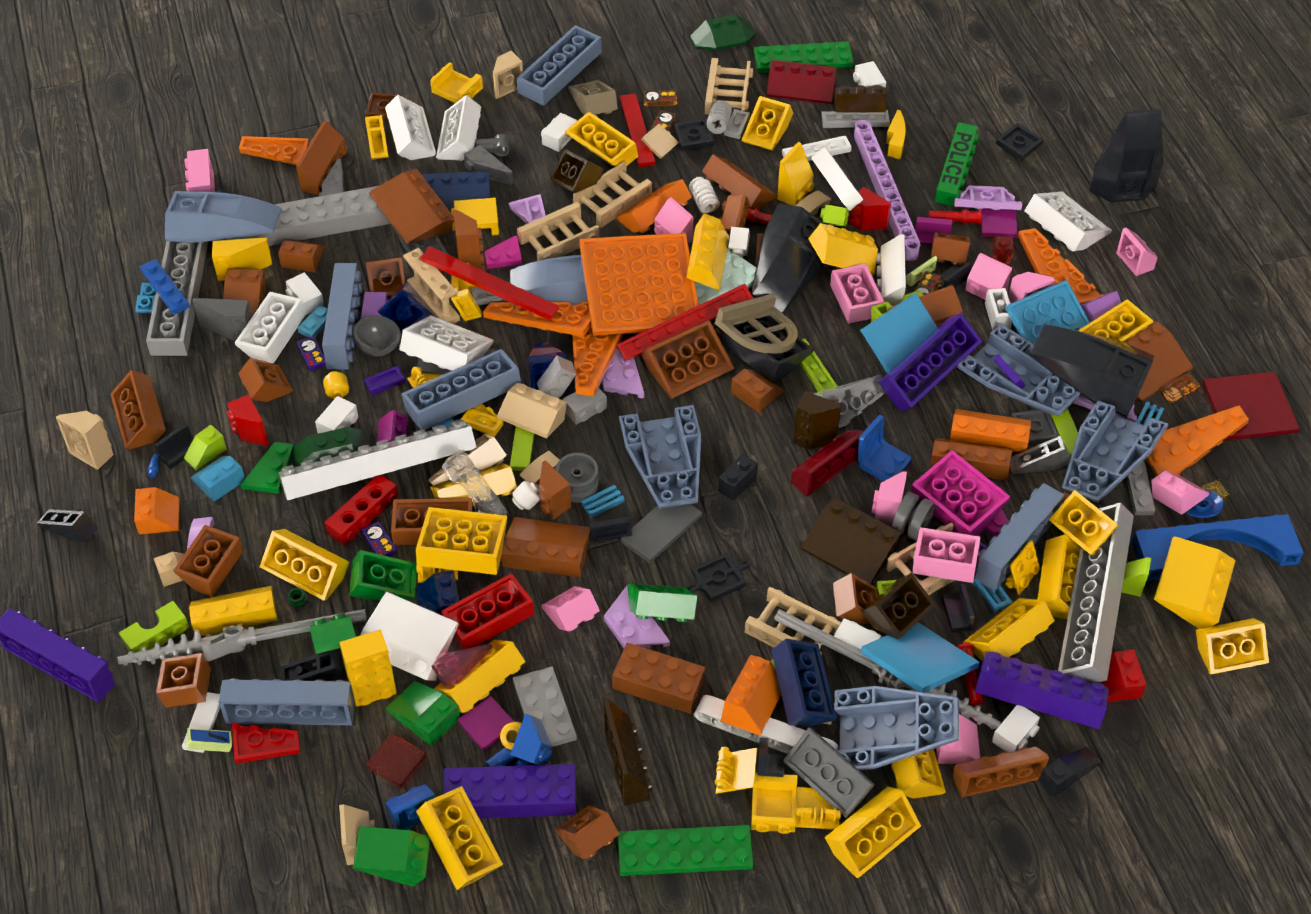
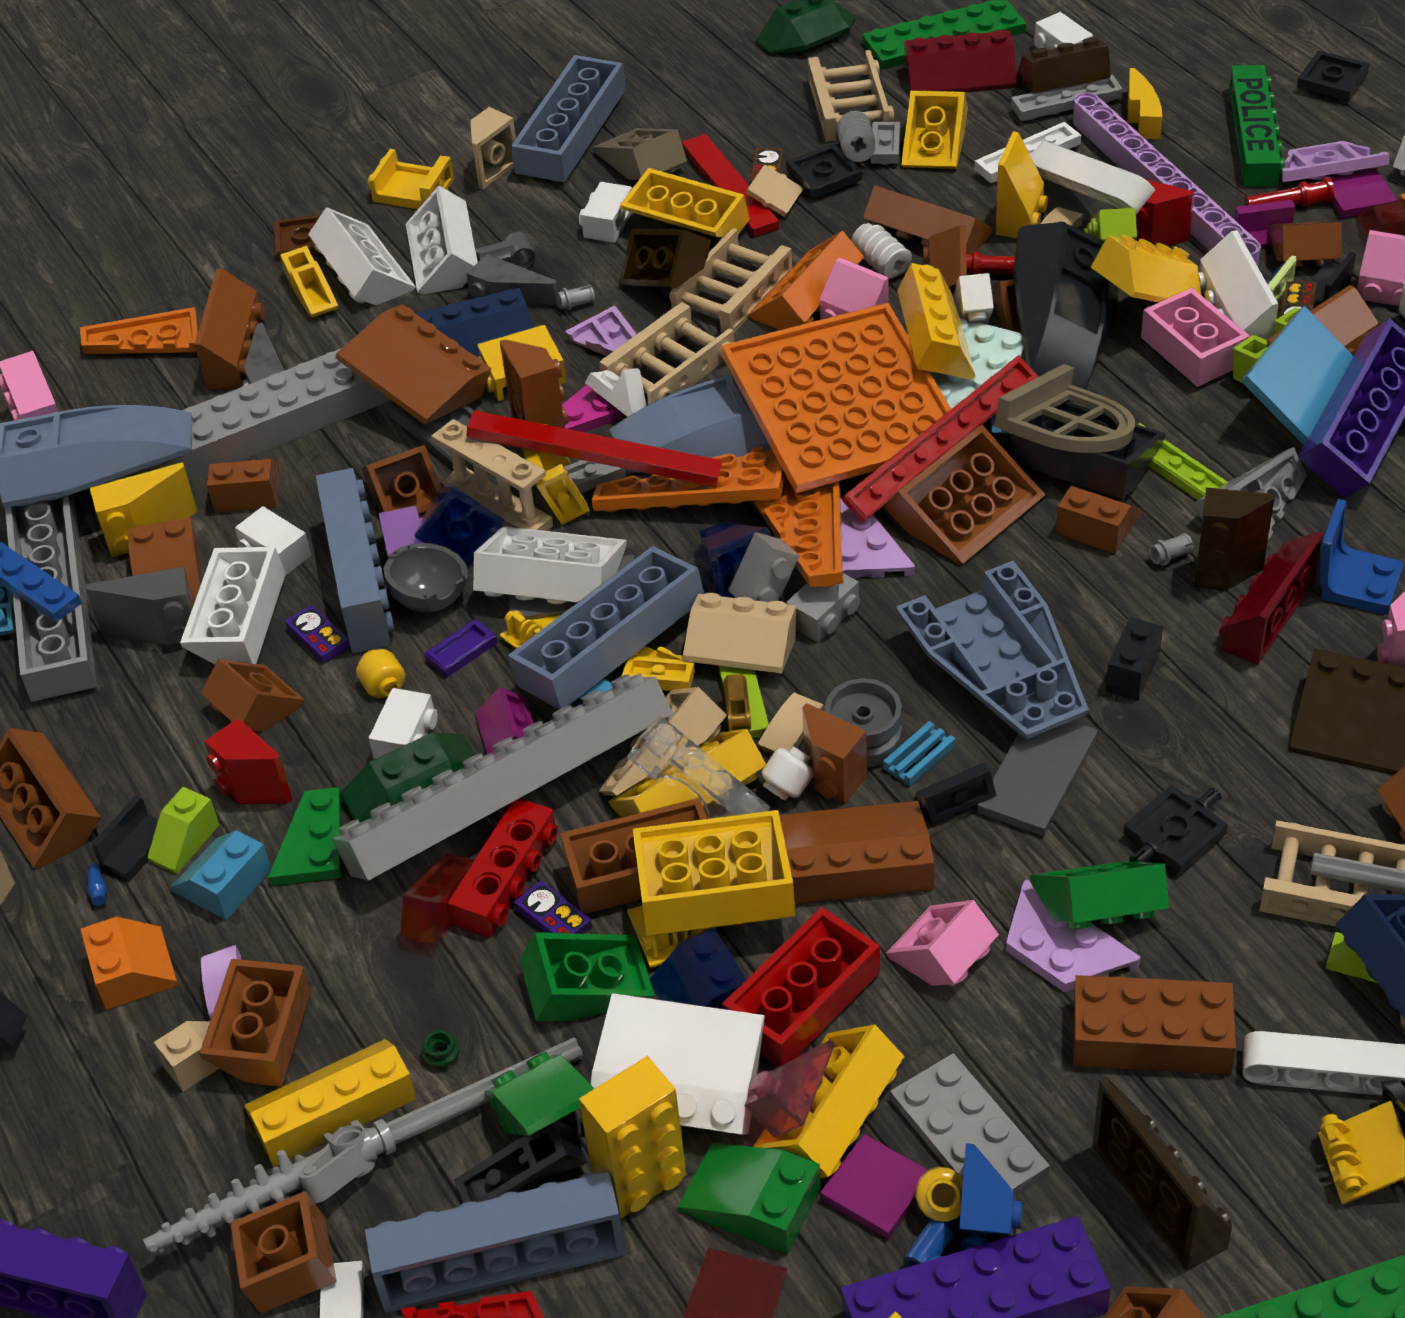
camera: 10 degrees left, 5 degrees down
lime arch [119,601,189,653] -> none
yellow slope [259,529,349,601] -> none
medium azure plate [298,305,328,338] -> none
tile [643,90,677,106] -> none
orange slope [720,655,782,736] -> none
none -> clear red slope [400,853,475,943]
none -> light grey pin [556,284,595,311]
none -> white slope [585,368,646,417]
none -> pearl gold bar [723,674,751,731]
none -> light grey pin [1149,533,1194,565]

